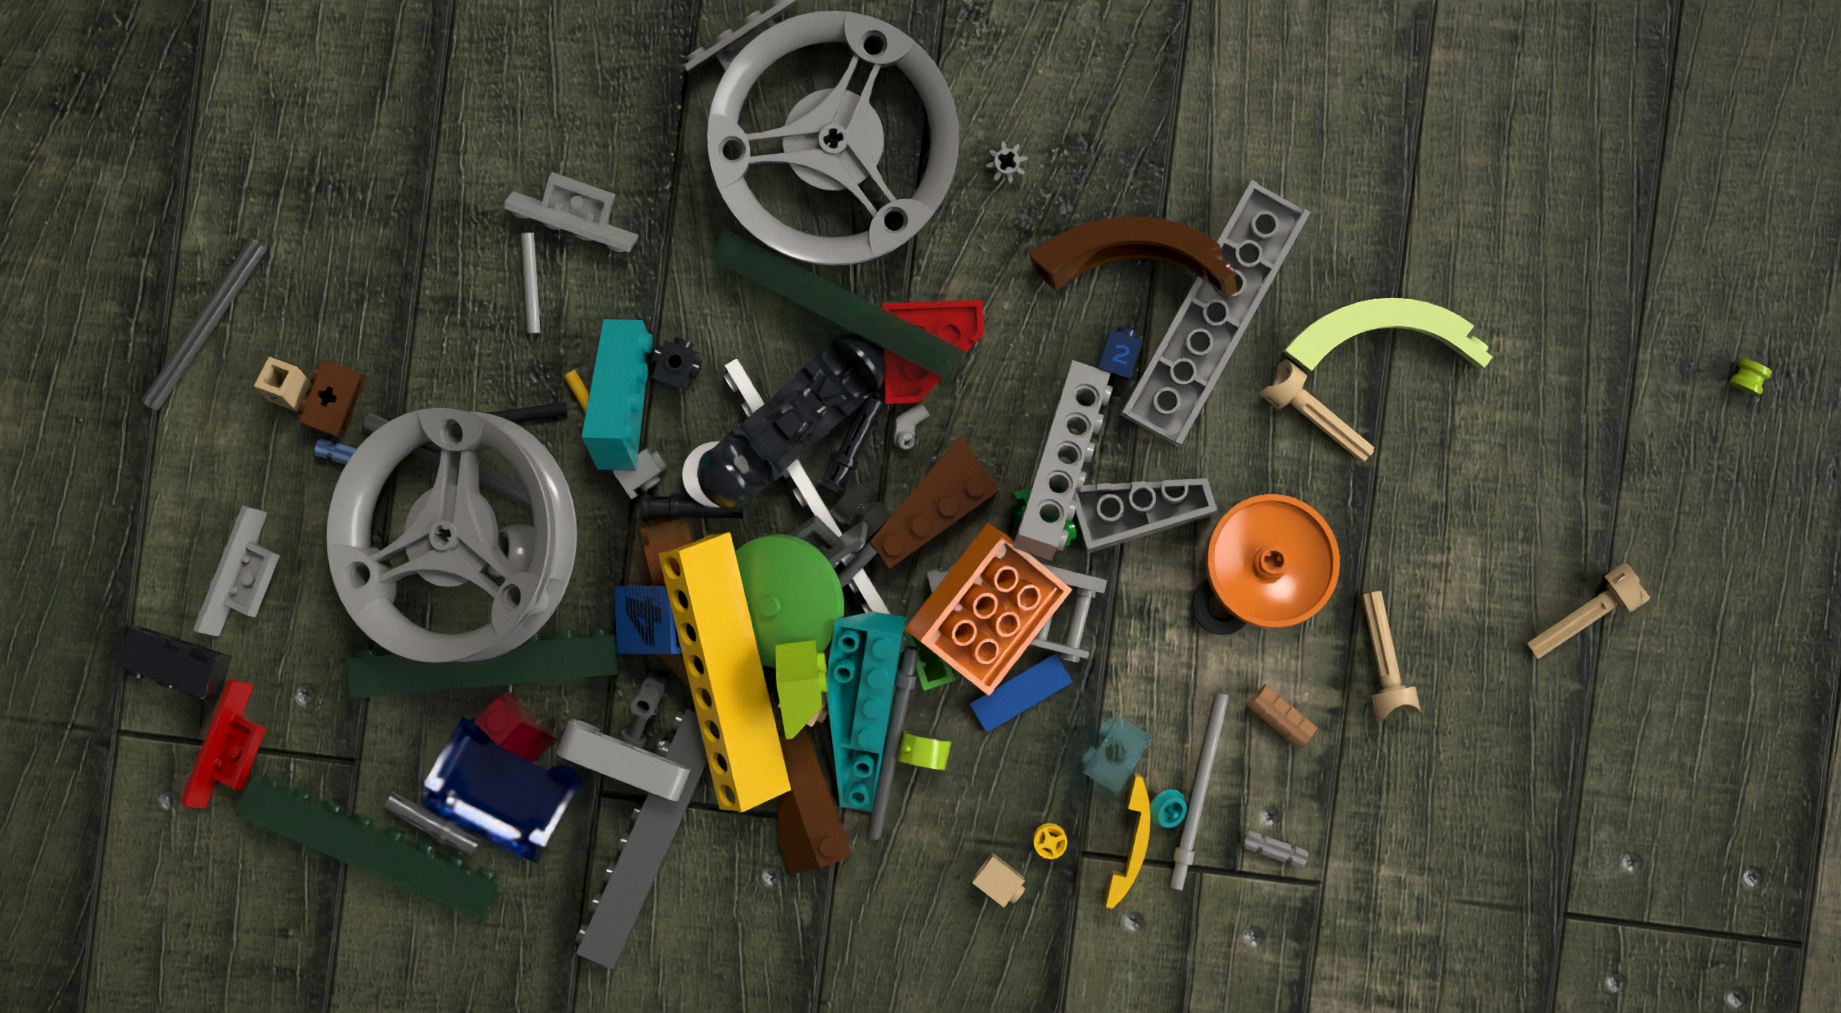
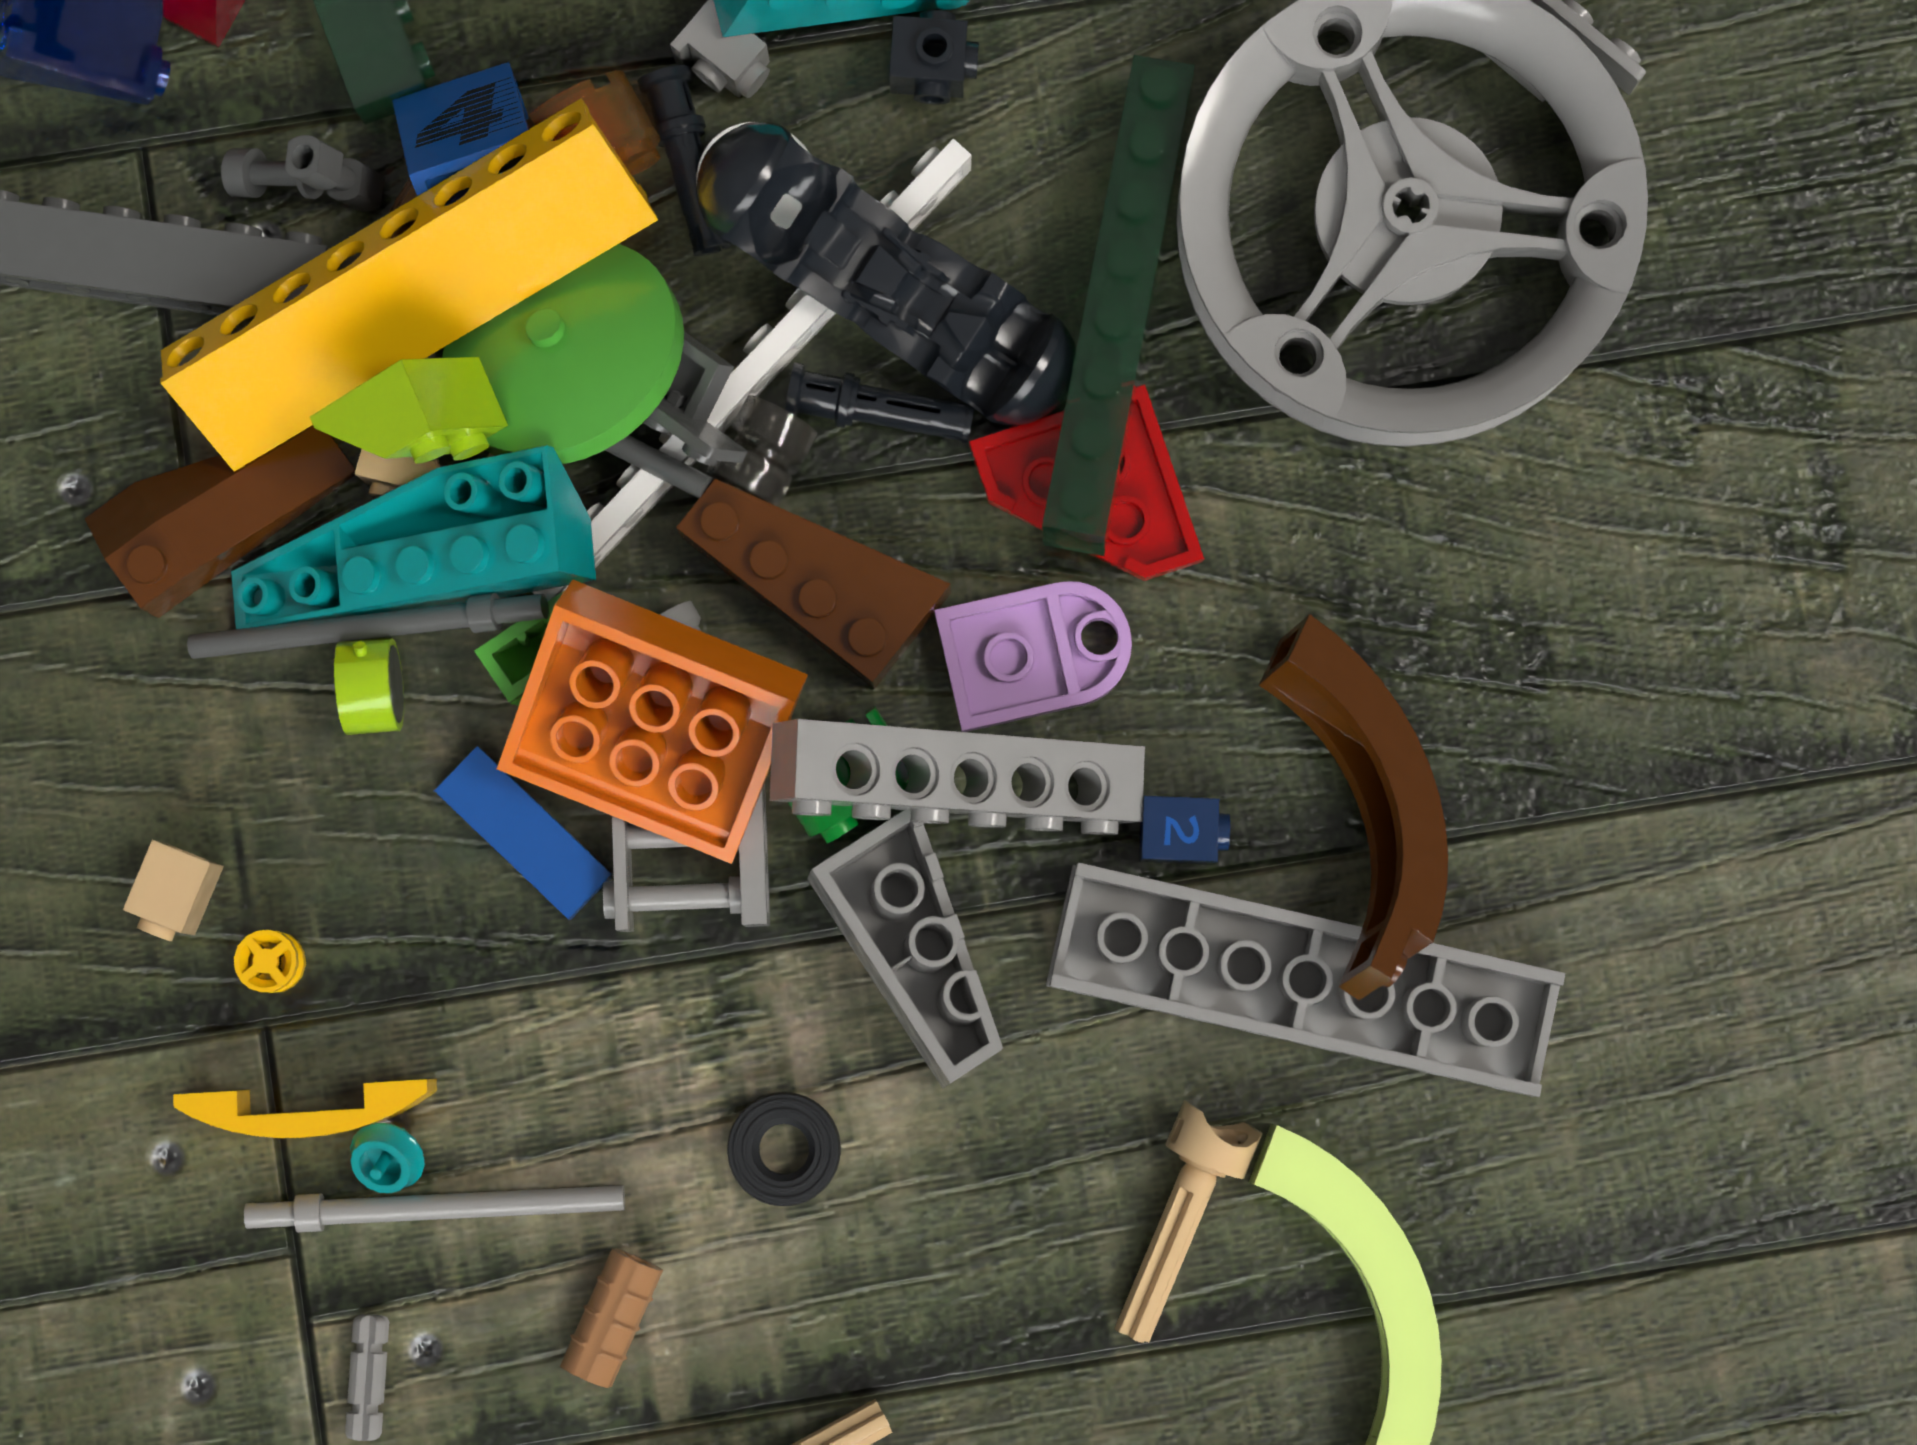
camera: 75 degrees right, 5 degrees down
light grey beam [556,719,691,801] -> none
light grey arm [893,402,930,450] -> none
light grey gear [986,141,1028,184] -> none
clear light blue brick [1080,713,1153,794] -> none
orange dish [1205,494,1340,629] -> none
none -> lavender plate [934,581,1132,732]

